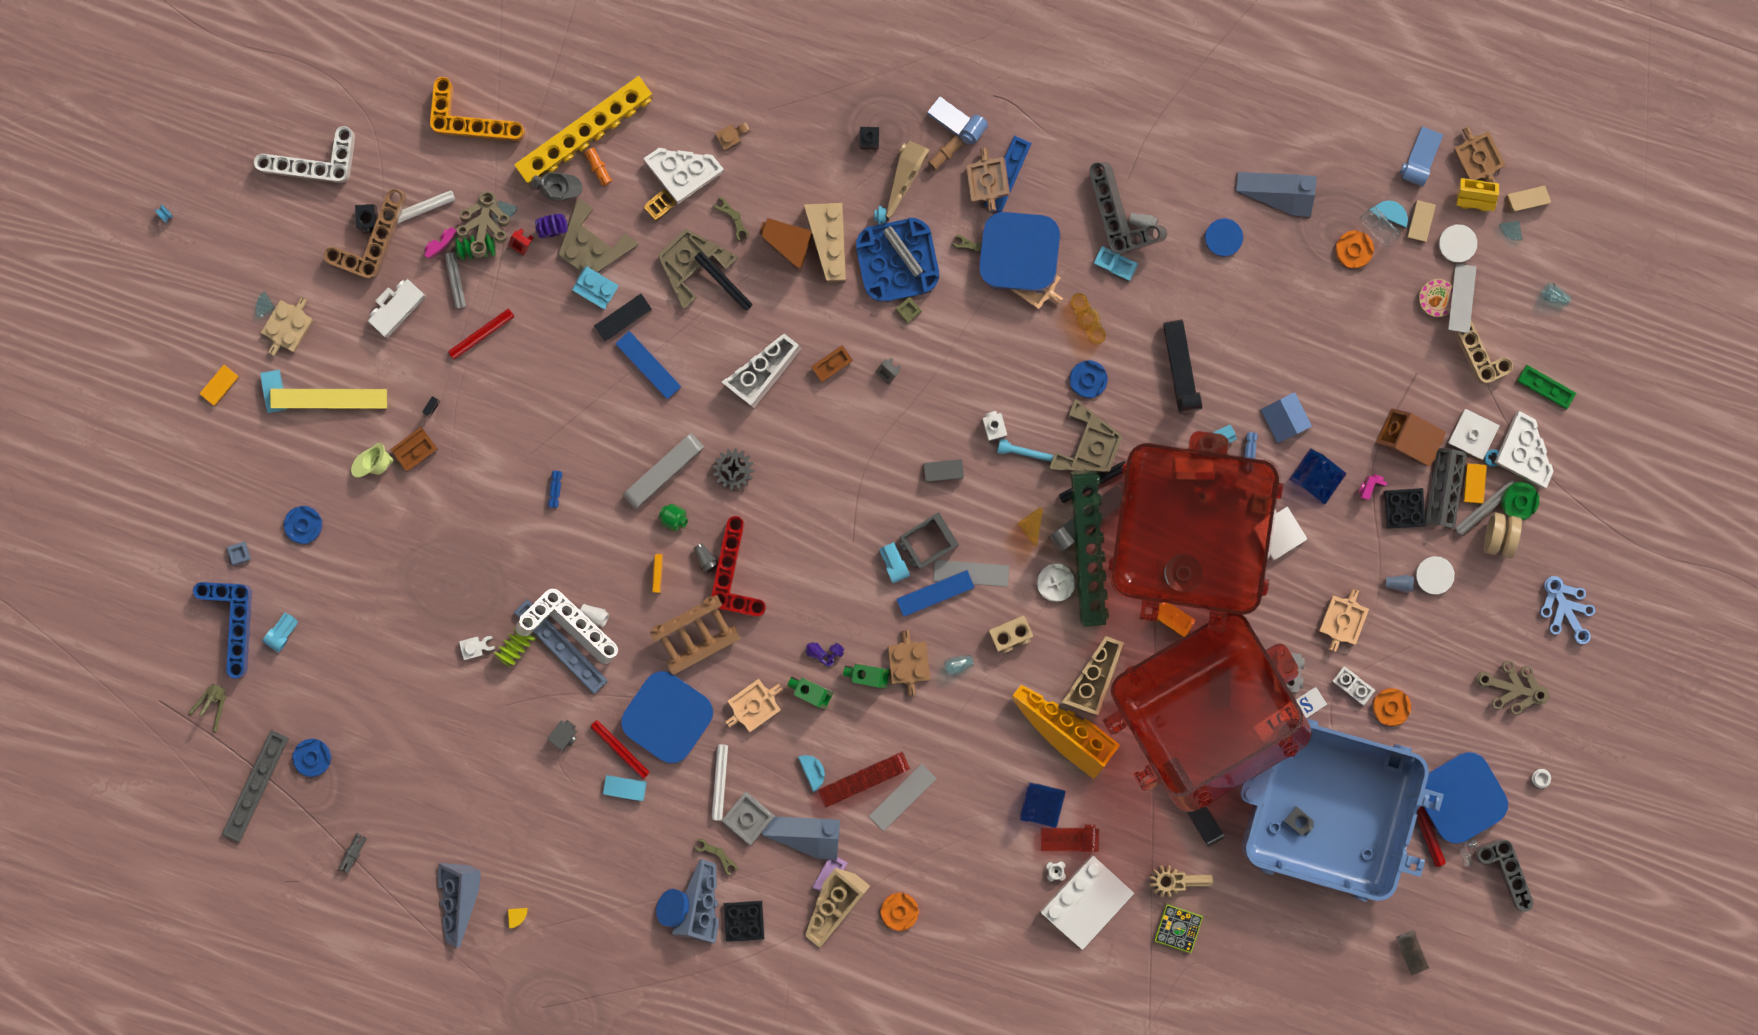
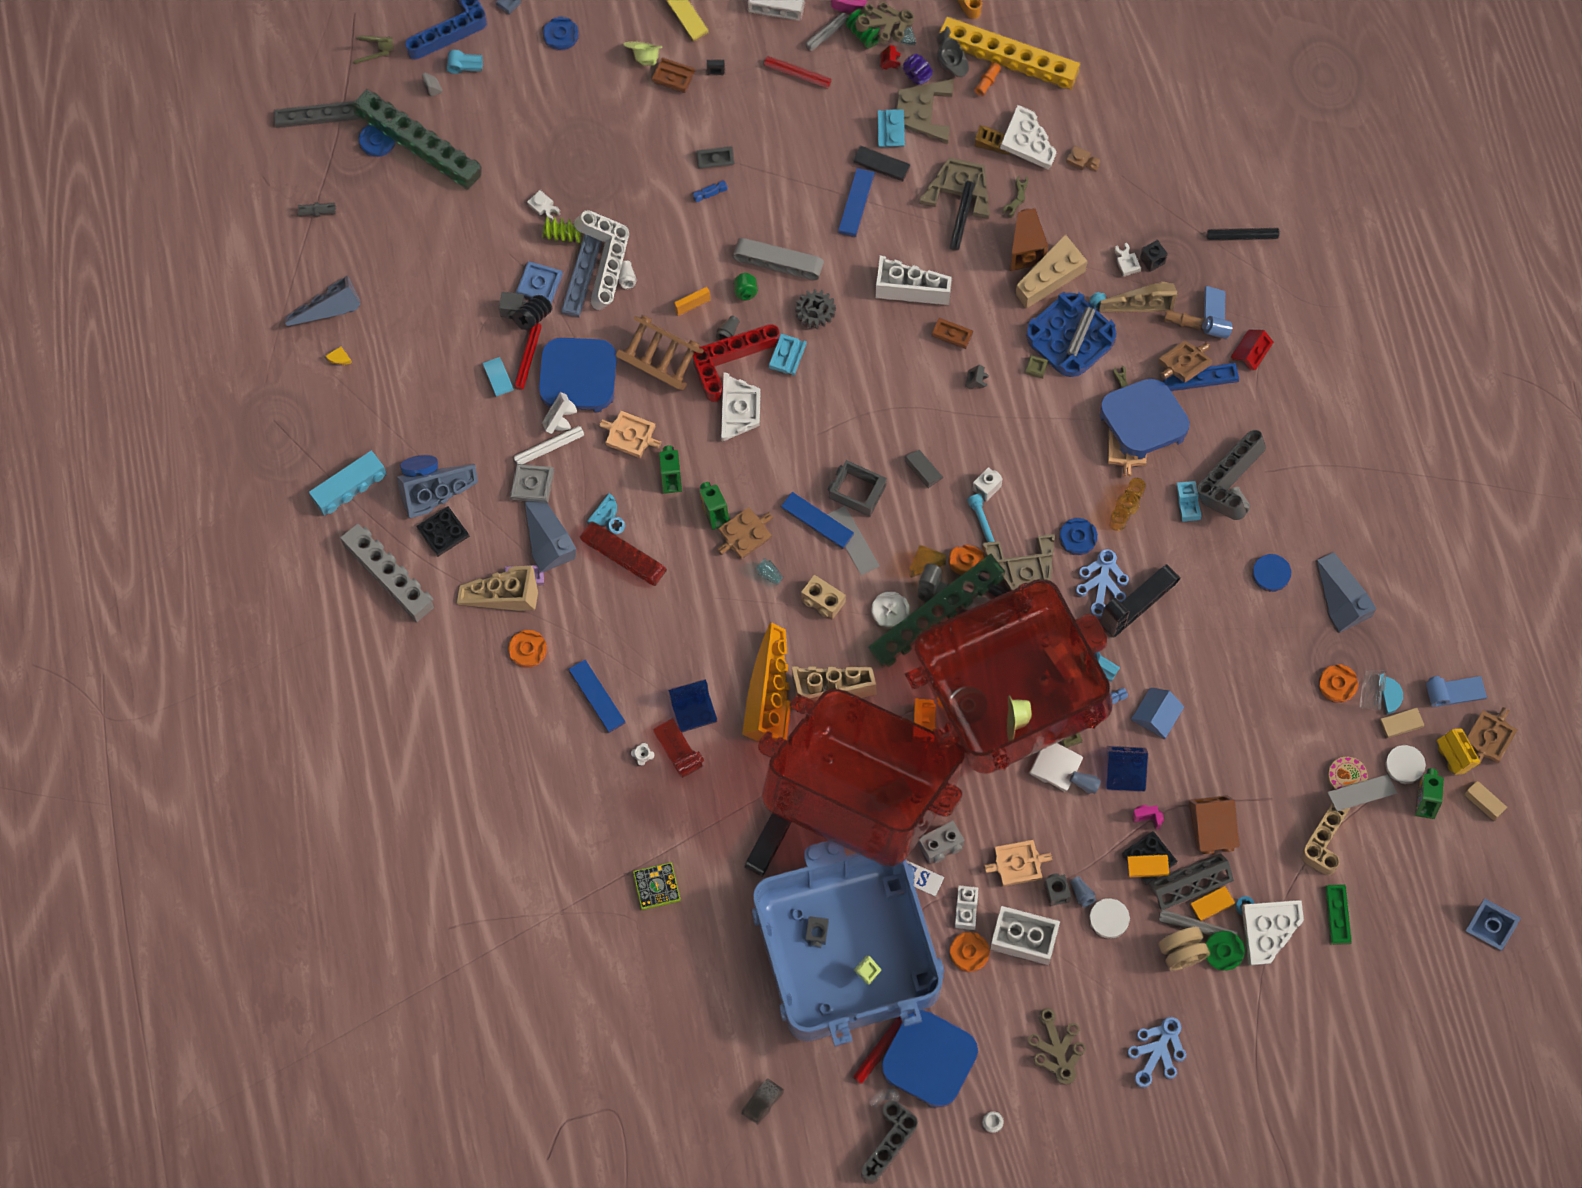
camera: 55 degrees right, 20 degrees down
olive piece [695,839,738,875] -> none
dark purple piece [805,642,845,666] -> none
light grey sticker [869,764,937,831] -> none
medium azure piece [879,542,910,583] -> none
white slope [1040,854,1134,950] -> none
tan gear [1149,865,1213,898] -> none
white plate [1448,409,1500,460] -> none
clear light blue tile [1499,221,1522,240] -> none
clear light blue cone [1541,283,1572,306] -> none
none -> medium azure brick [309,450,387,516]
none -> light grey brick [341,524,434,622]
none -> clear green brick [353,89,482,190]
none -> light grey slope [422,73,443,97]
none -> black piece [513,295,552,330]
none -> medium blue tile [516,261,563,304]
none -> white tile [542,392,577,434]
none -> blue tile [569,660,625,733]
none -> dark azure bush [606,517,625,534]
none -> dark grey slope [696,146,734,168]
none -> white wing [721,373,761,441]
none -> medium azure plate [769,334,807,376]
none -> yellowish green tile [854,955,881,985]
none -> orange tile [948,545,987,577]
none -> white brick [990,906,1060,965]
none -> yellowish green piece [1007,695,1031,742]
none -> dark grey brick [1044,873,1071,907]
none -> sand blue cone [1070,771,1101,794]
none -> light blue plant [1076,549,1129,619]
none -> white plate [1115,243,1141,277]
none -> light orange tile [1127,855,1169,878]
none -> black axle [1207,228,1280,240]
none -> red panel [1231,329,1274,370]
none -> green torso [1415,768,1444,819]
none -> medium blue slope [1466,898,1521,951]

